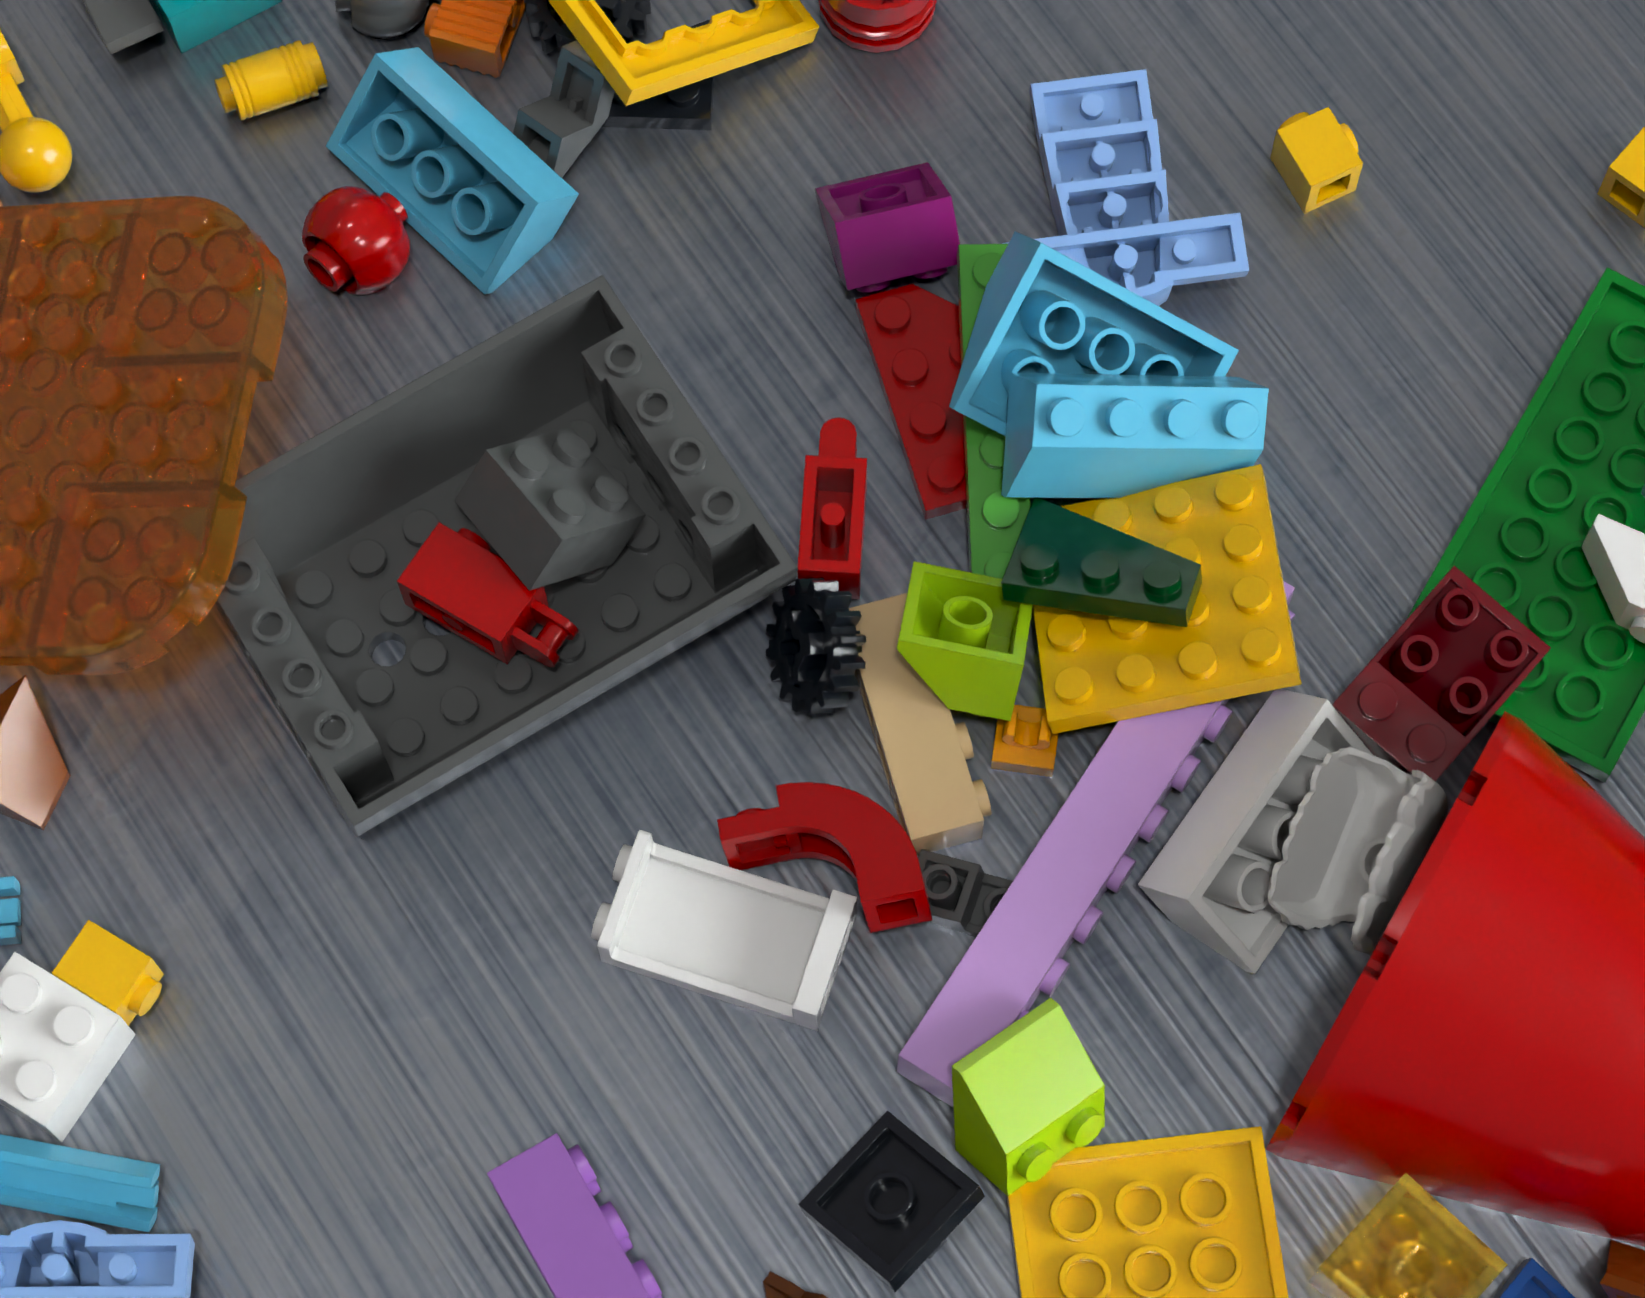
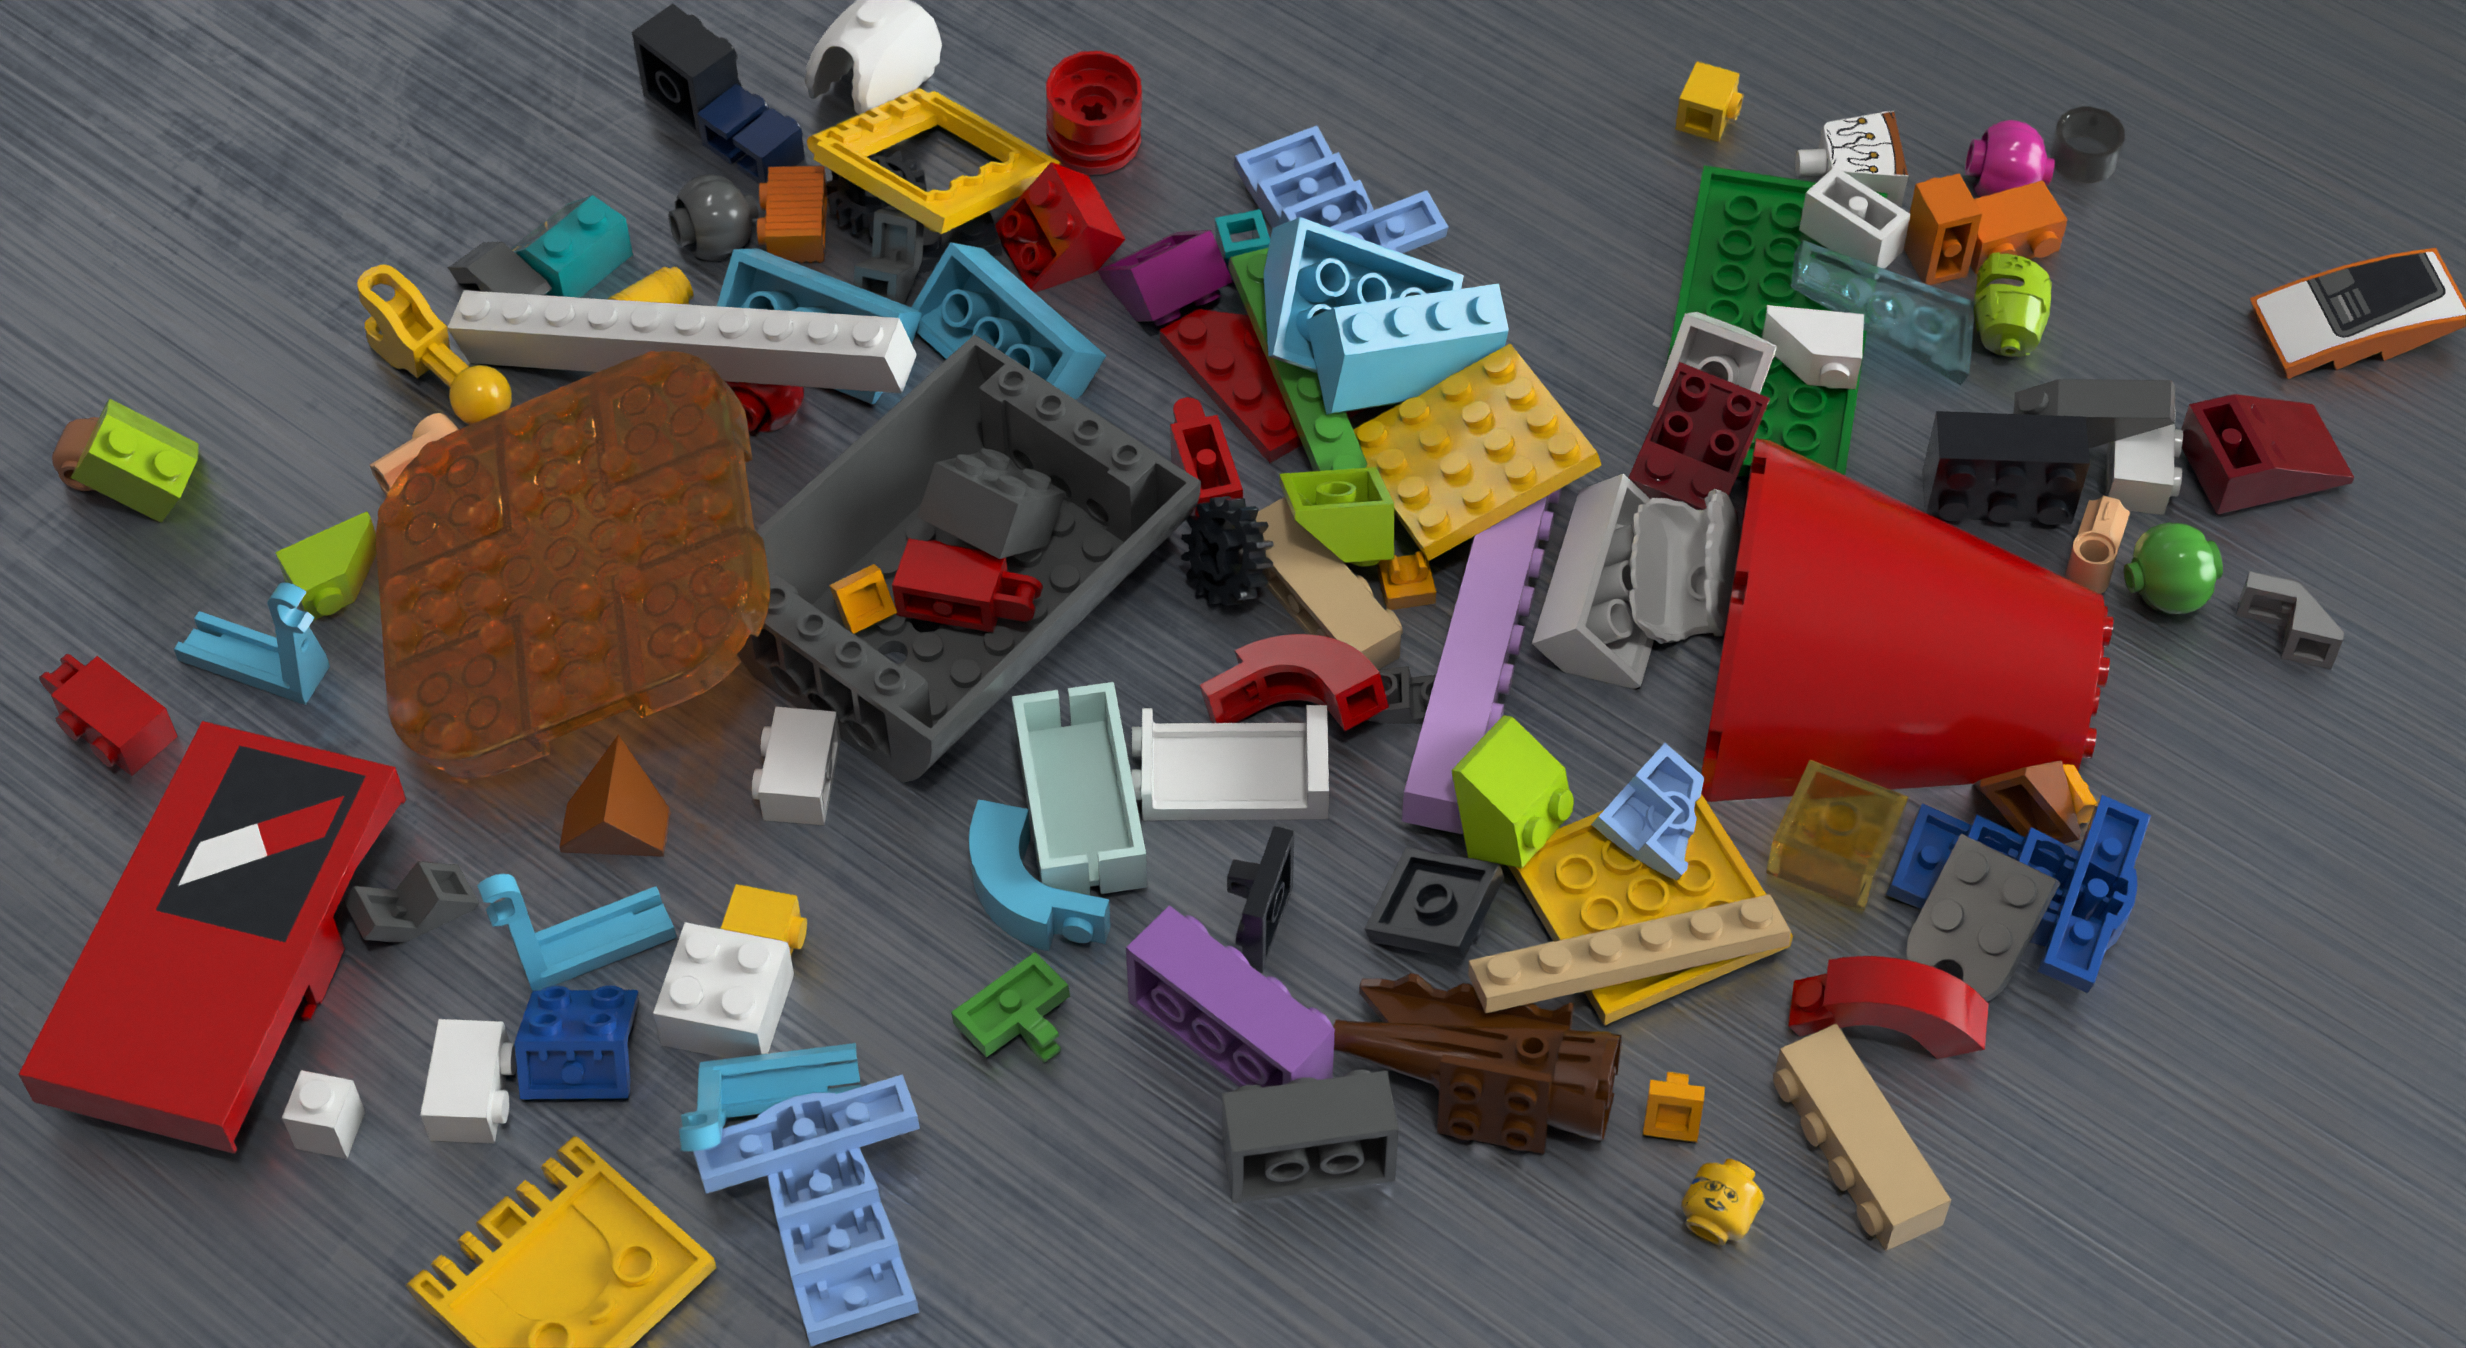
camera: 20 degrees left, 15 degrees down
dark green wing [1001,498,1202,627] -> none
yellow brick [1270,106,1363,214] -> none
none -> white brick [447,290,917,393]
none -> white brick [752,707,841,825]
none -> light orange tile [829,564,897,634]
none -> medium azure slope [911,242,1106,399]
none -> bright green plate [951,952,1070,1063]
none -> medium azure arch [969,799,1111,951]
none -> red slope [995,162,1126,293]
none -> light aqua piece [1012,682,1147,895]
none -> teal brick [1215,209,1270,281]
none -> black hinge [1227,826,1294,973]
none -> light blue slope [1591,743,1704,880]
none -> white slope [1653,312,1777,407]

